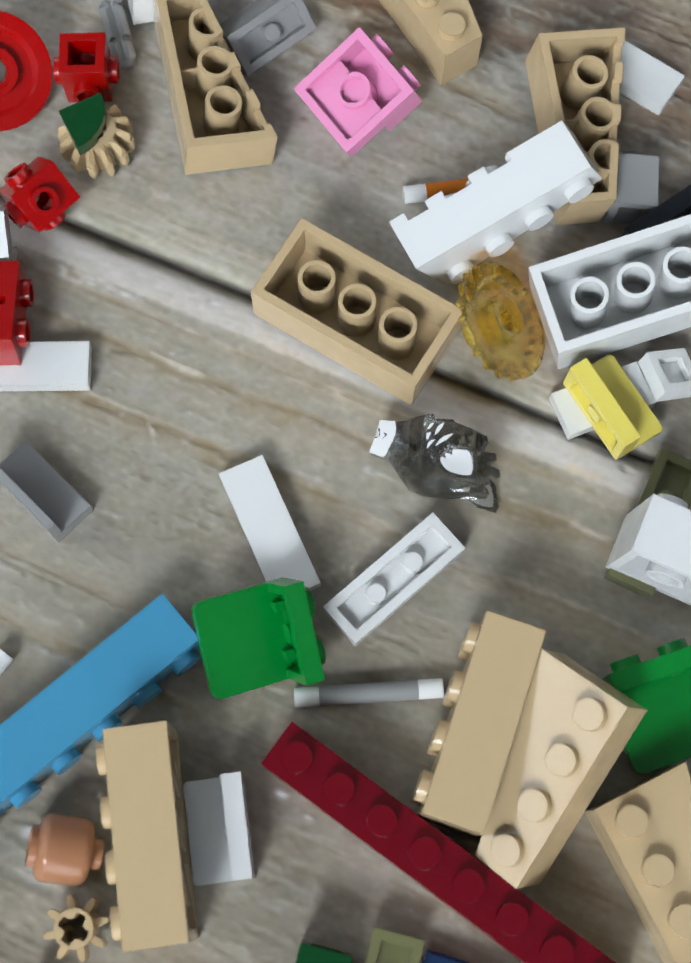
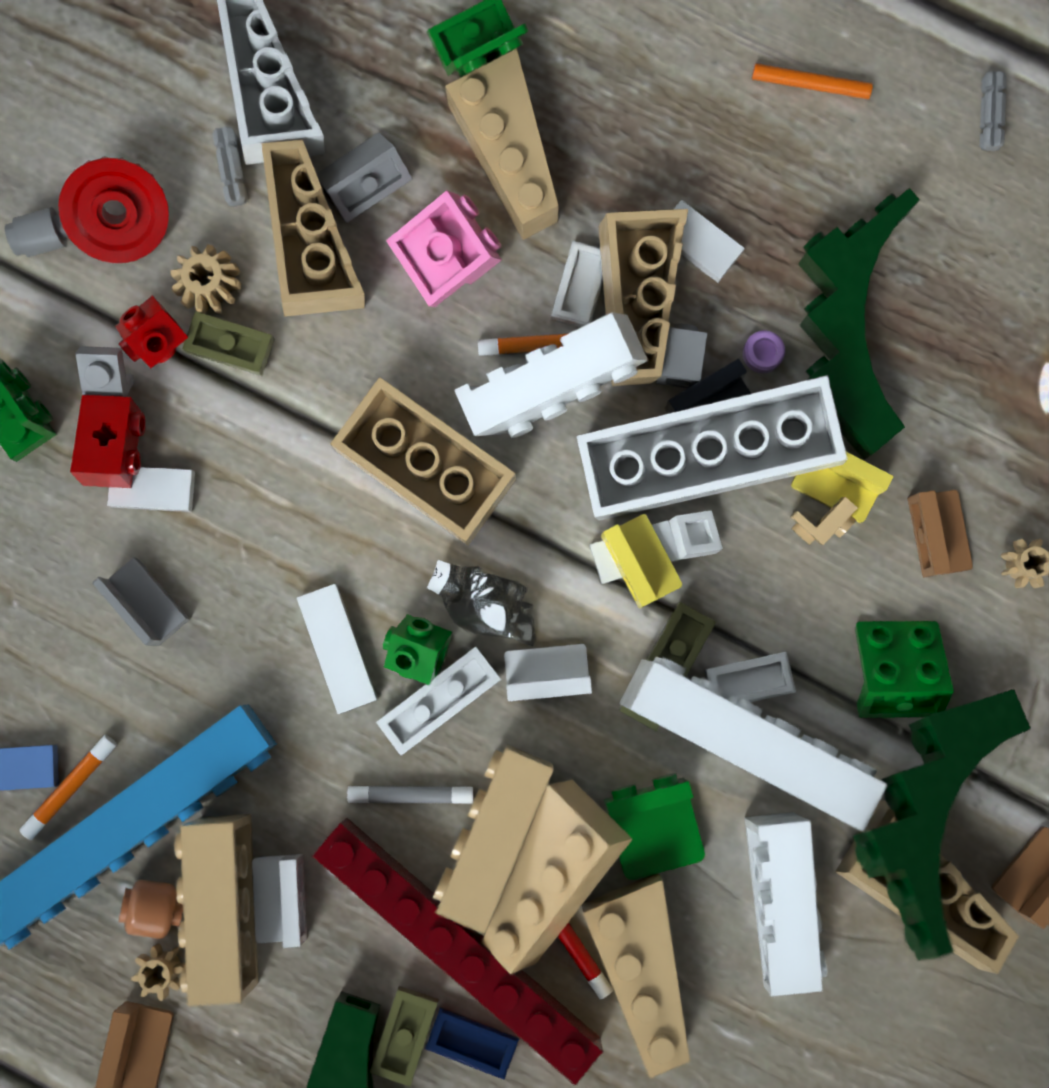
camera: 10 degrees right, 10 degrees up
red brick [53,32,120,102] -> none
dark green tile [59,92,107,156] -> none
green bracket [191,577,326,699] -> none
clear yellow gear [456,261,545,382] -> none
none -> olive plate [182,311,275,376]
none -> green brick [382,614,453,686]
none -> white panel [504,644,592,701]
none -> white tile [551,241,603,328]
none -> red bar [558,922,613,999]

